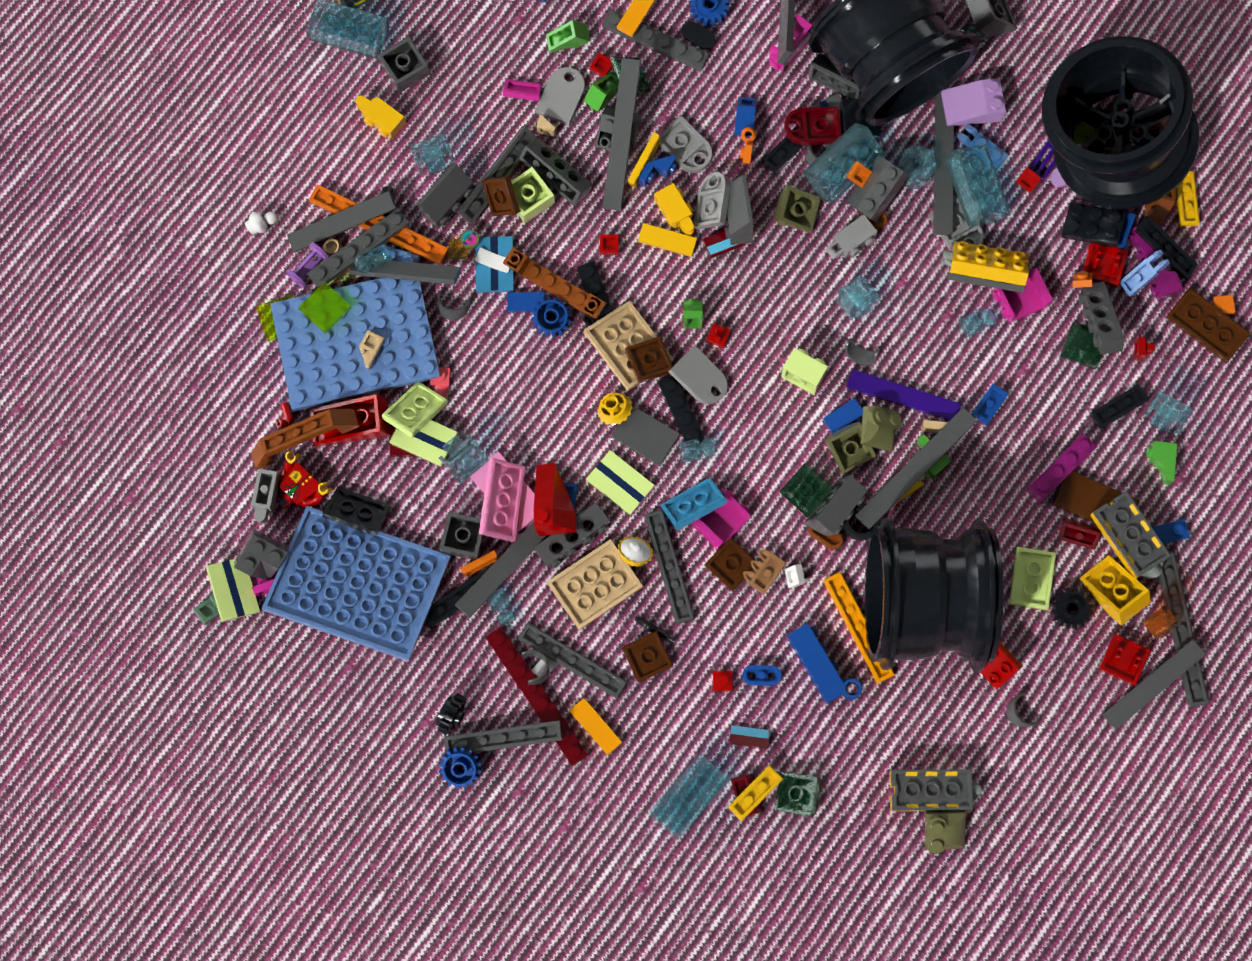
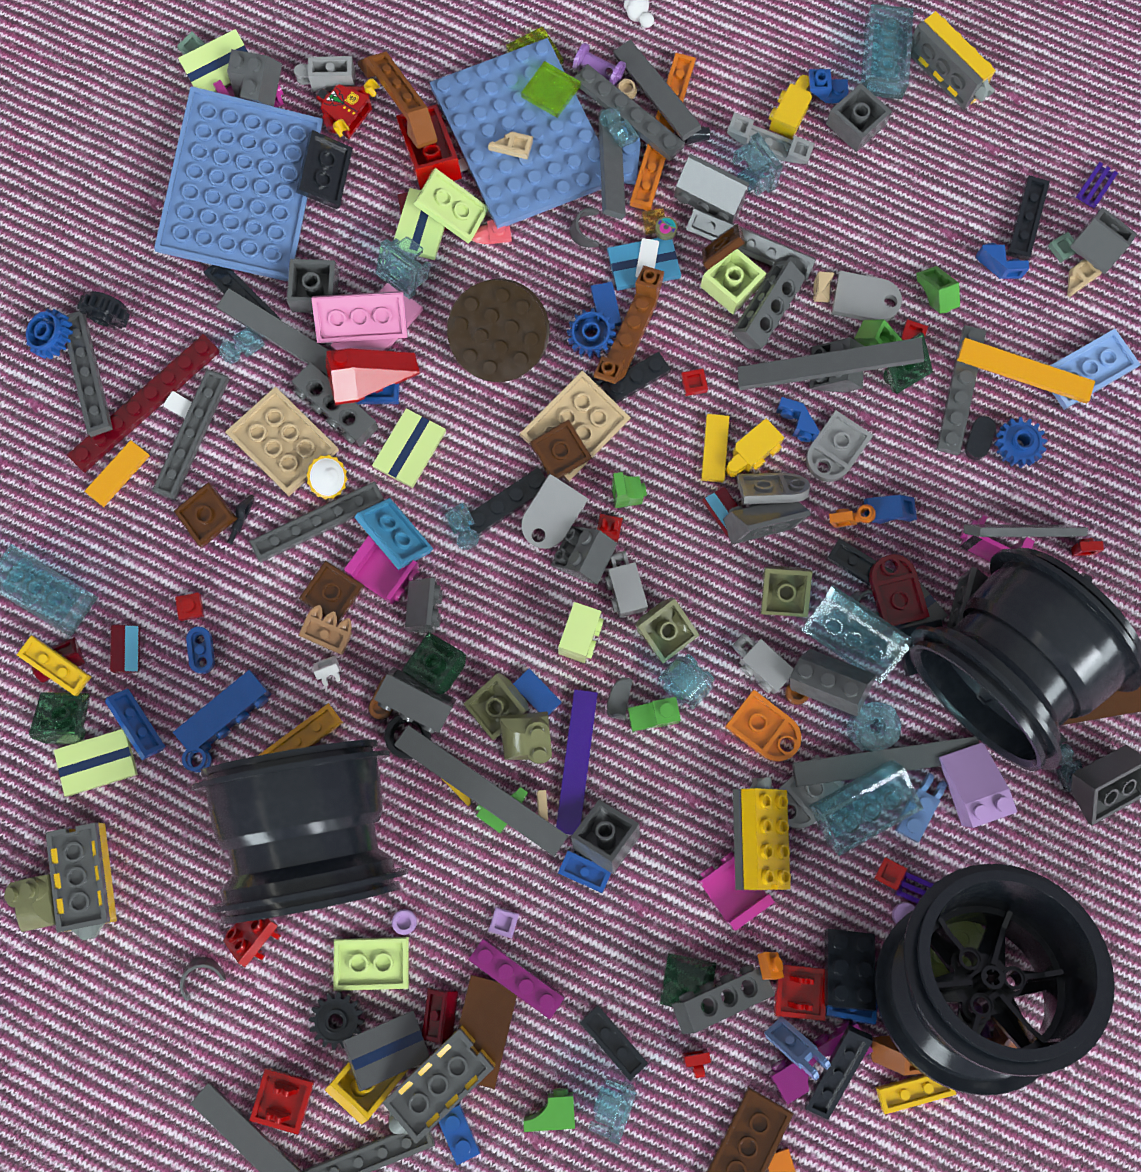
camera: 70 degrees right, 0 degrees up
red arm [276,402,294,429] -> none
orange tile [460,550,499,577] -> none
dark pink tile [503,79,542,101] -> none
dark grey helmet [521,650,550,685] -> none
yellow piece [598,393,633,426] -> none
dark grey tile [611,405,680,467] -> none
yellow tile [627,132,662,188] -> none
orange plate [846,161,872,188] -> none
clear light blue plate [958,309,997,338] -> none
clear orange brick [1142,608,1178,641] -> none
none -> yellowish green tile [54,729,138,797]
none -> blue plate [105,688,165,760]
none -> dark grey tile [342,1011,430,1091]
none -> lavender tile [392,909,417,935]
none -> dark grey slope [405,578,443,633]
none -> dark brown wheel [447,279,550,382]
none -> lavender tile [488,907,519,939]
none -> dark grey slope [551,526,618,584]
none -> dark grey slope [571,800,640,874]
none -> light grey brick [605,551,648,618]
none -> bright green arch [628,697,681,732]
none -> olive slope [635,597,700,663]
none -> orange tile [725,690,801,762]
none -> light grey slope [727,112,815,164]
none -> blue slope [808,69,849,103]

